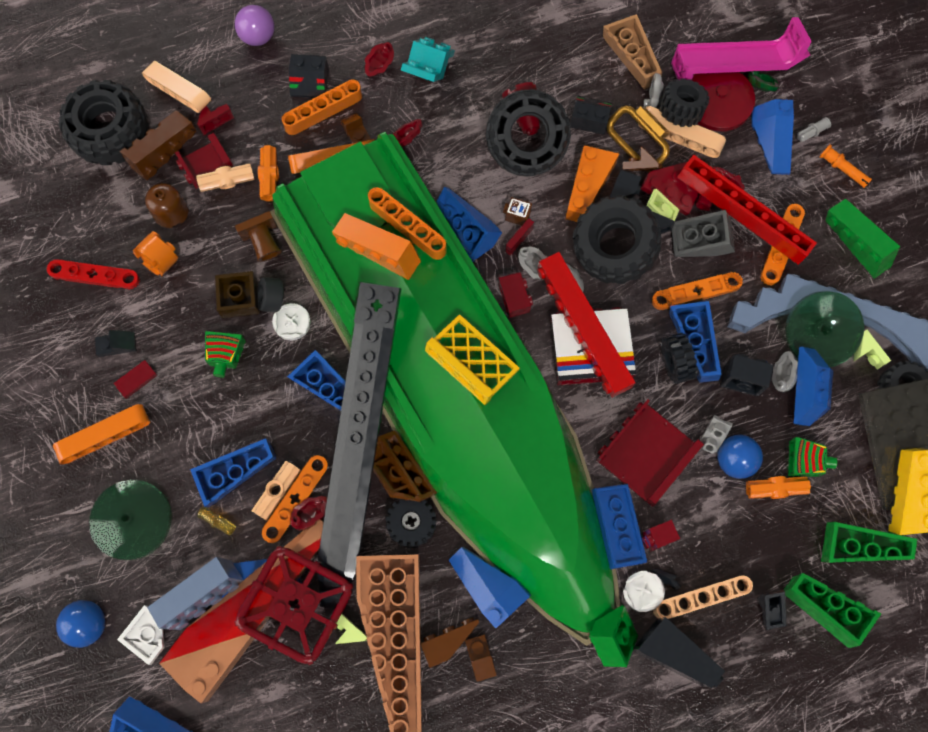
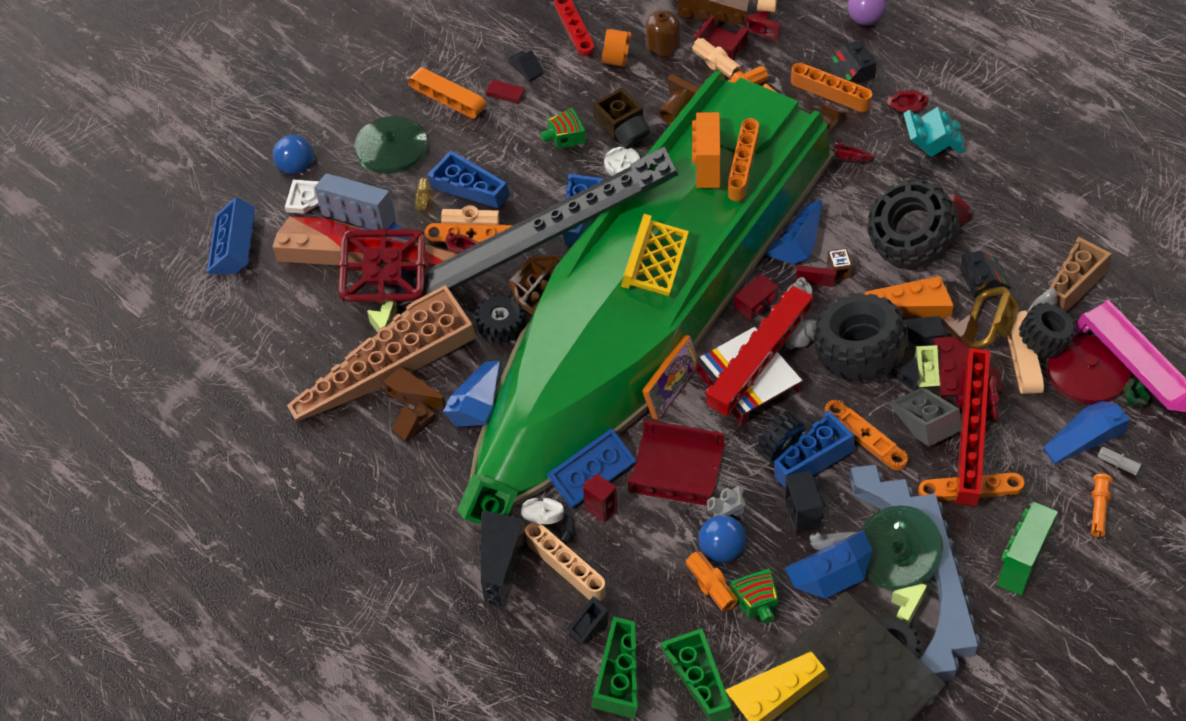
camera: 65 degrees right, 20 degrees down
none -> tile [642,335,698,420]

